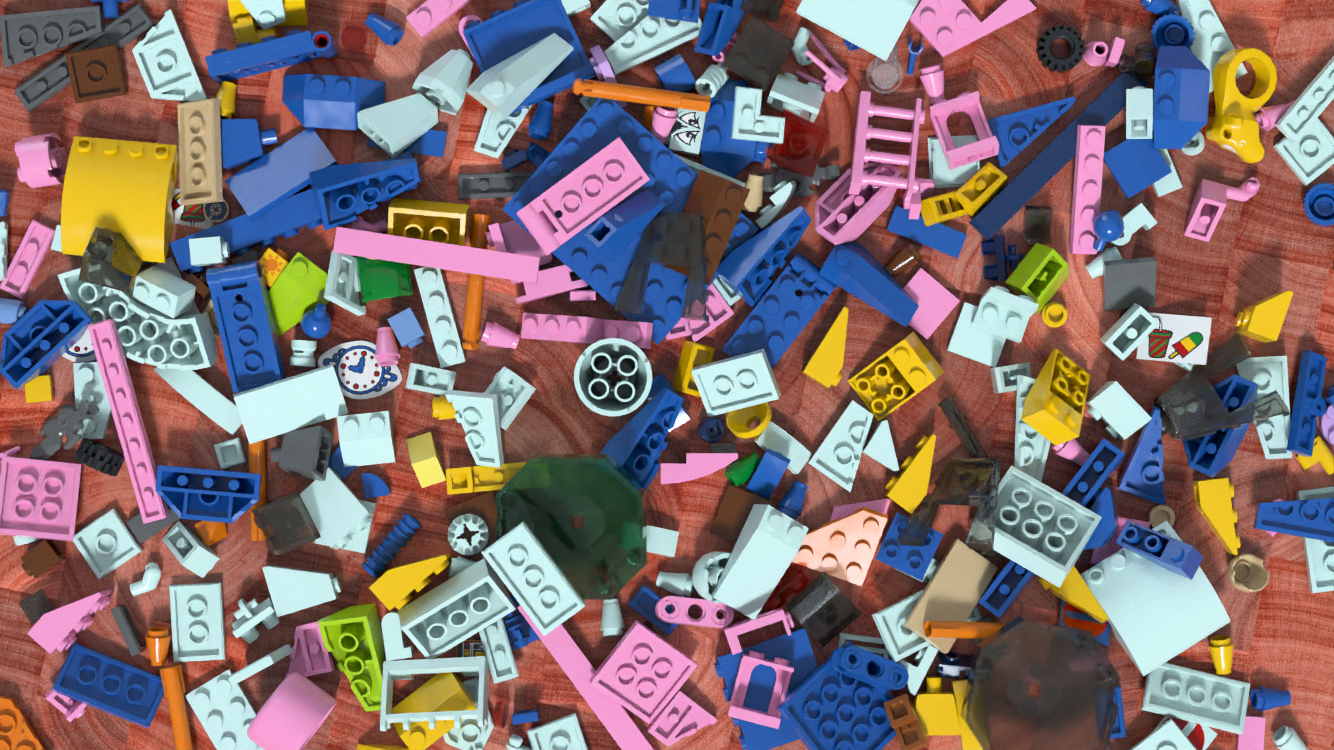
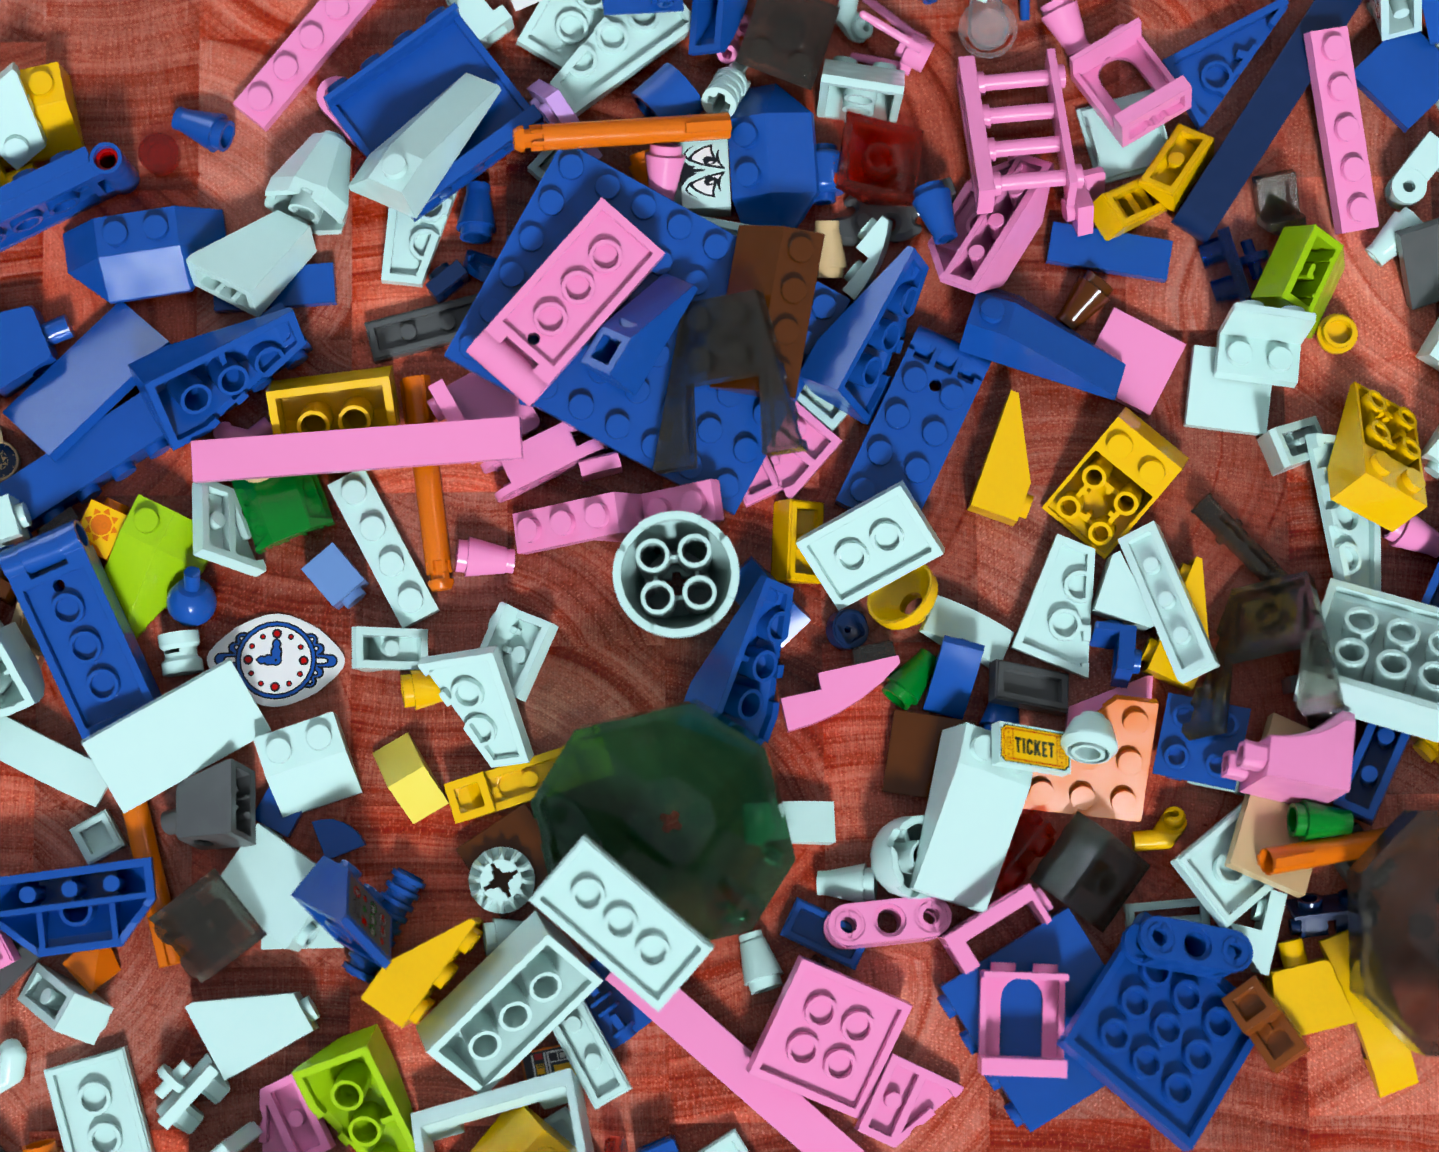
camera: 10 degrees left, 5 degrees down
bright pink cone [375,327,400,366] -> none
light aqua leg [381,611,414,661] -> none
light aqua tile [731,86,785,144] -> none
blue piece [1093,210,1125,251] -> none
none -> blue slope [291,855,392,969]
none -> blue cone [912,180,958,245]
none -> dark grey tile [988,659,1069,717]
none -> tile [991,721,1071,777]
none -> light aqua cone [1060,711,1118,764]
none -> blue bracket [1089,620,1142,688]
none -> light aqua plate [1118,520,1220,684]
none -> yellow arm [1131,806,1187,852]
none -> bright pink hips [1221,711,1356,805]
none -> green cone [1287,799,1354,841]

